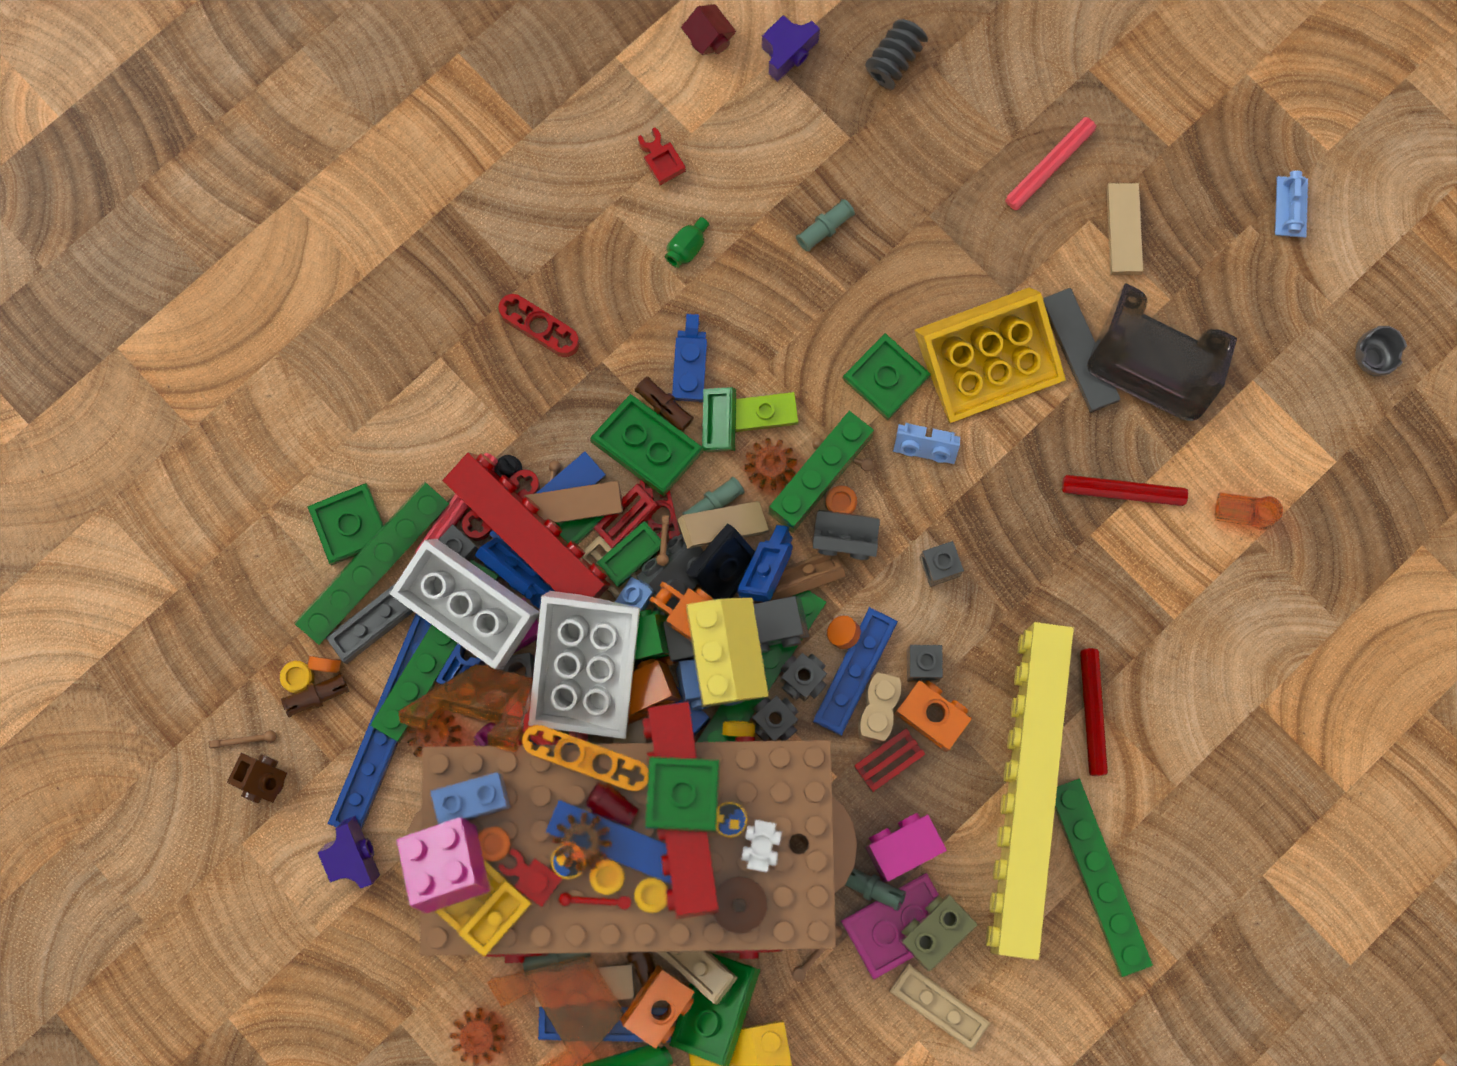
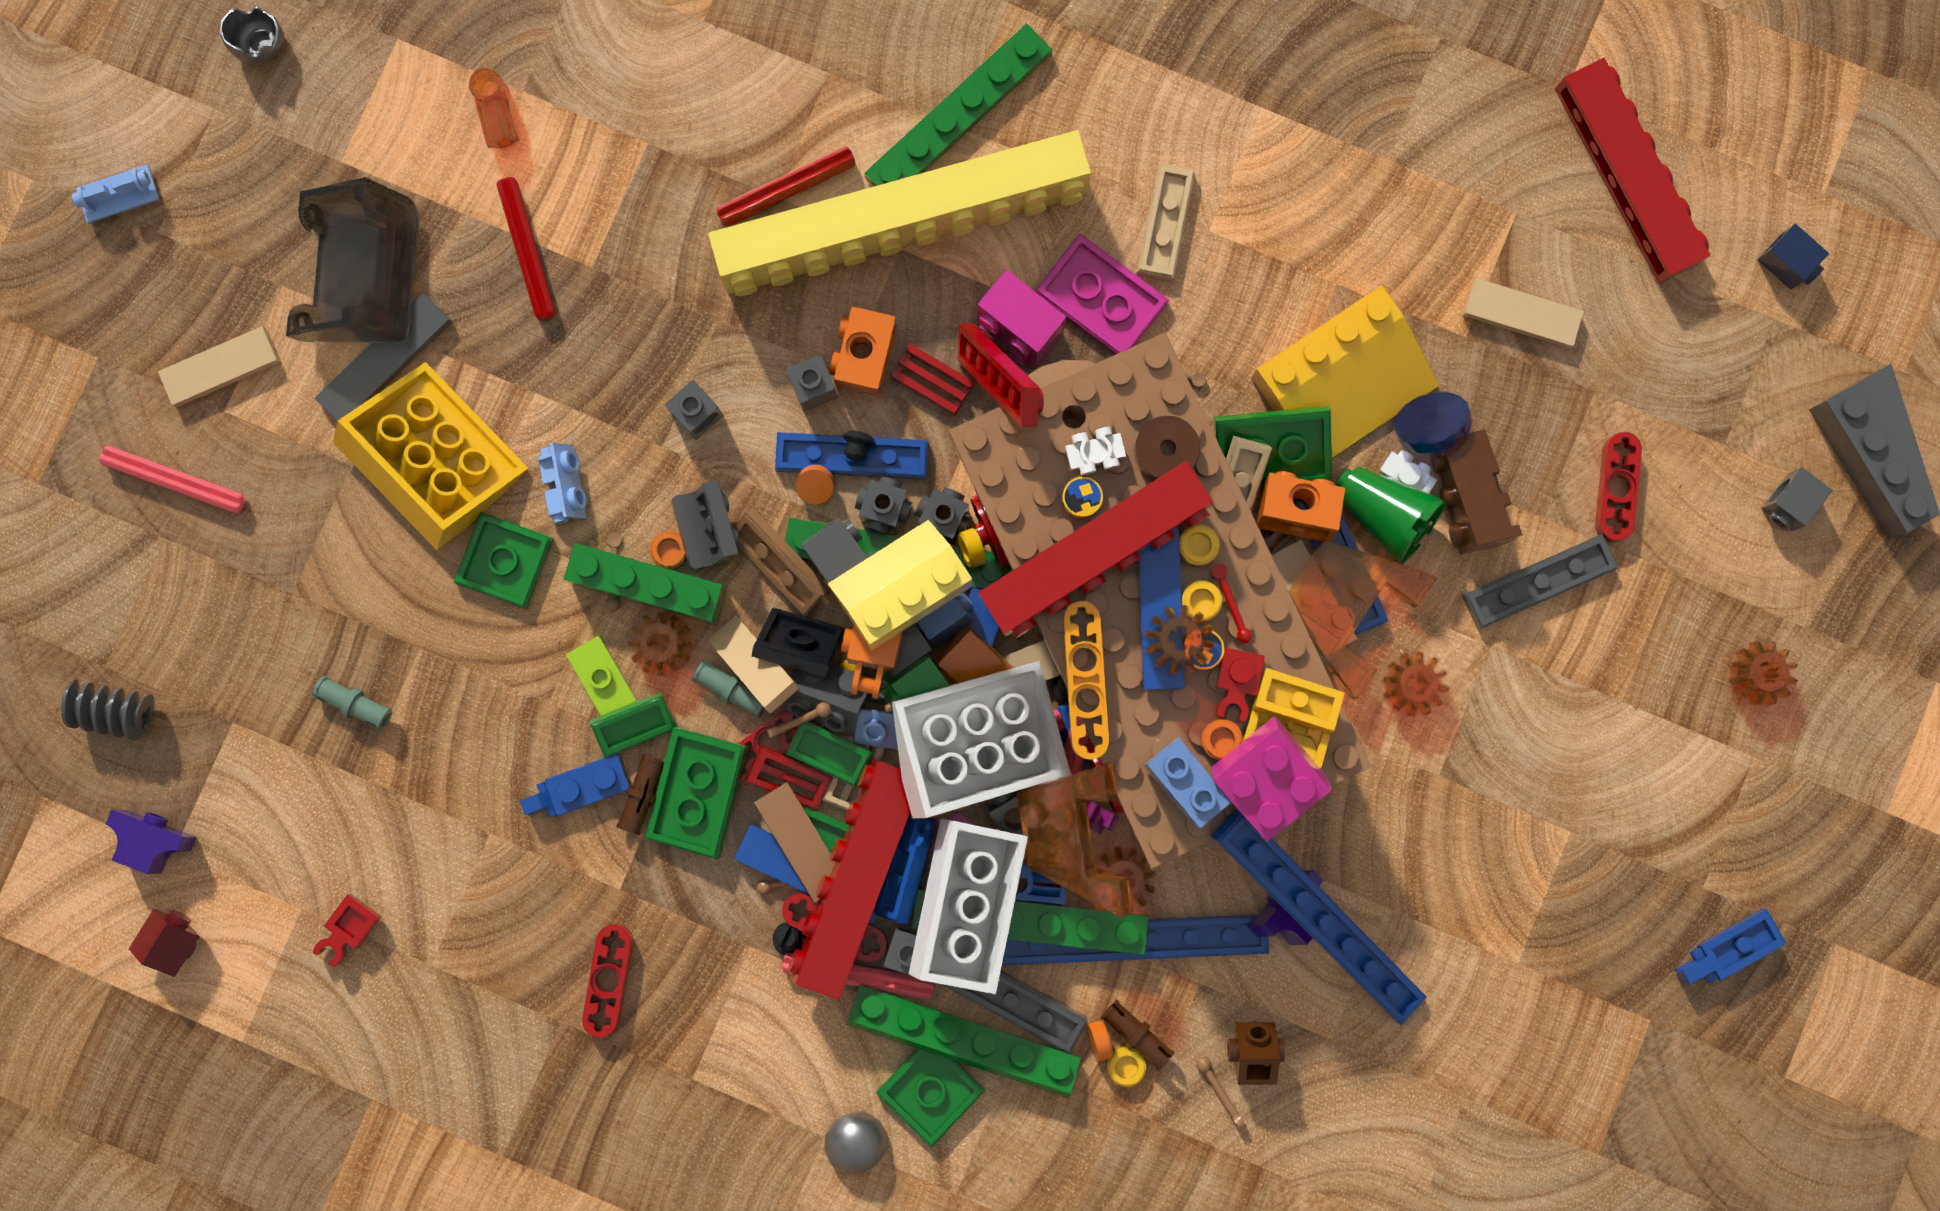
camera: 115 degrees left, 5 degrees up
dark red cone [585,782,639,827] -> none
green tile [645,757,719,832] -> none
green plant [665,217,709,268] -> none
blue hinge [737,525,793,602] -> none
sand green pin [844,868,906,911] -> none
tan brick [858,672,901,744] -> none
olive brick [900,895,978,971] -> none
none -> flat silver hair [824,1111,887,1174]
none -> black piece [842,430,876,461]
none -> red plate [957,323,1044,427]
none -> blue tile [1211,808,1427,1025]

